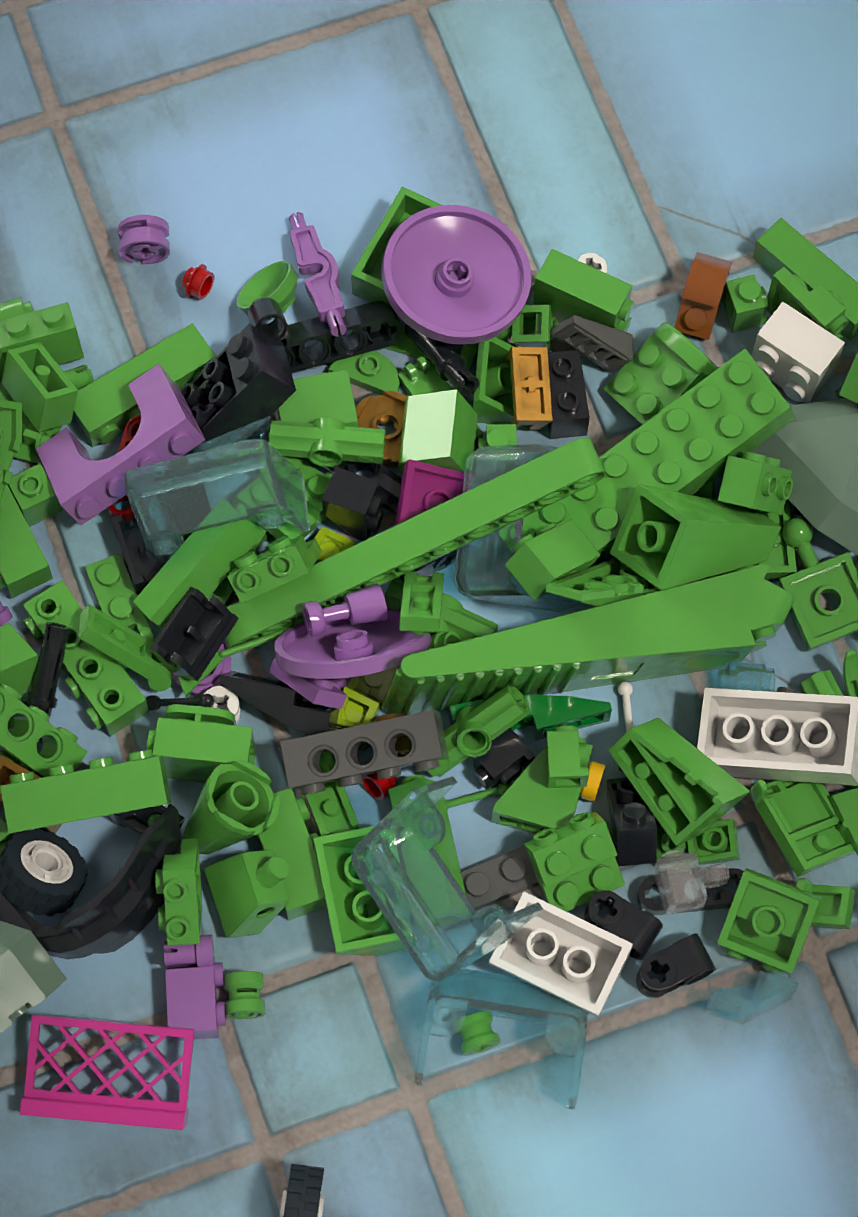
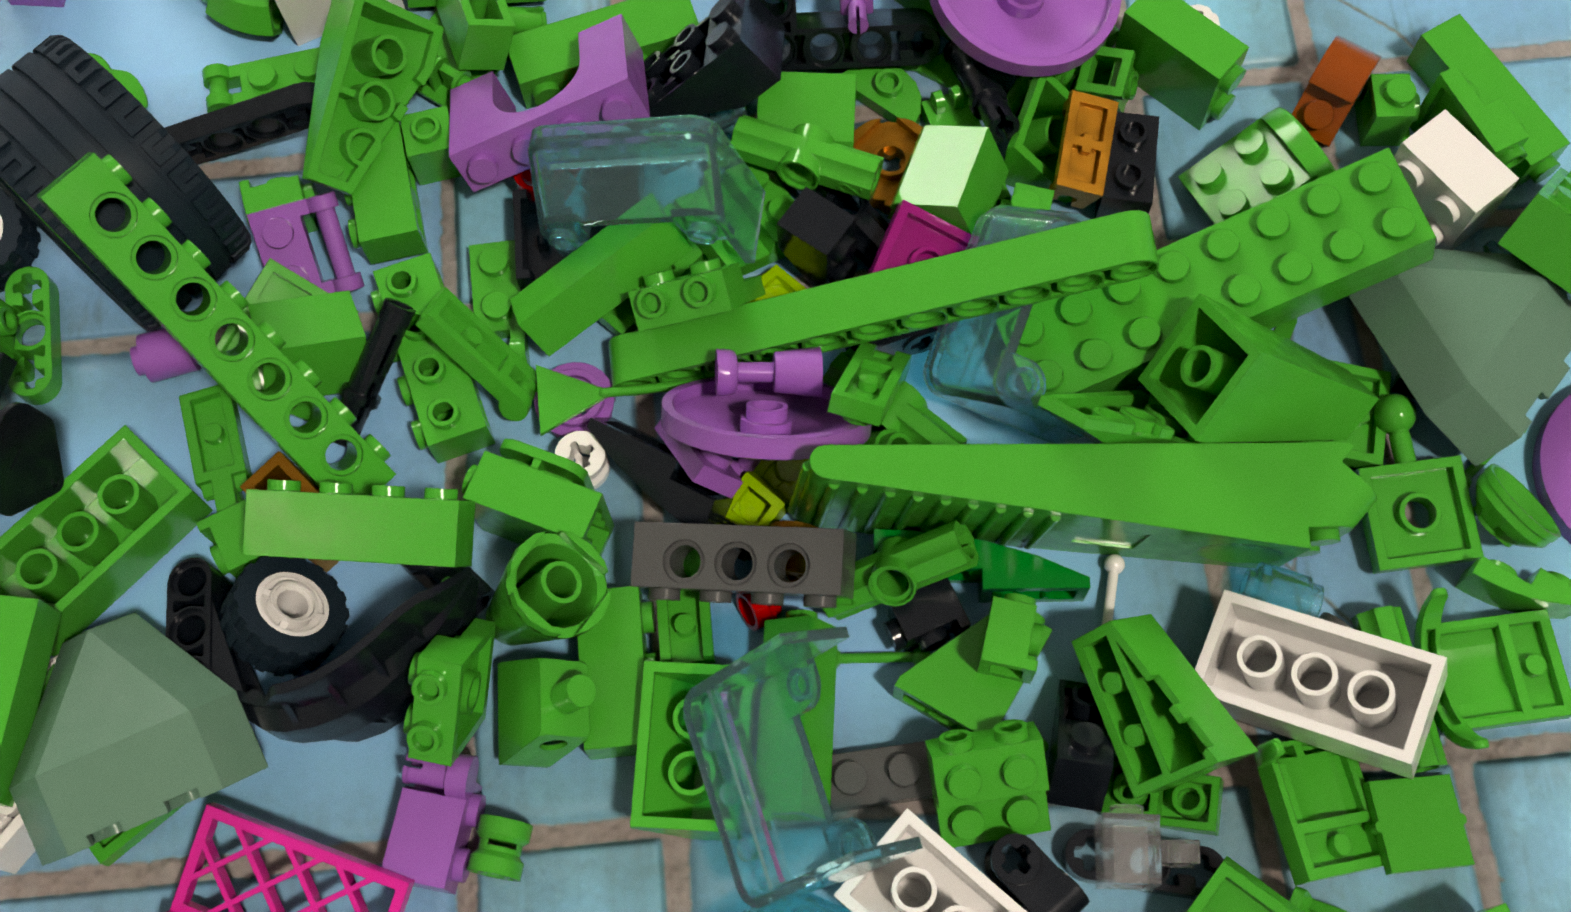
camera: 20 degrees right, 0 degrees up
black hinge [146,693,215,711] -> none
black hinge [149,587,239,681] -> none
bright green piece [505,519,600,601] -> none
dark grey slope [551,315,633,372] -> none
yellow tile [580,761,606,802] -> none
bright green brick [718,451,793,515] -> none

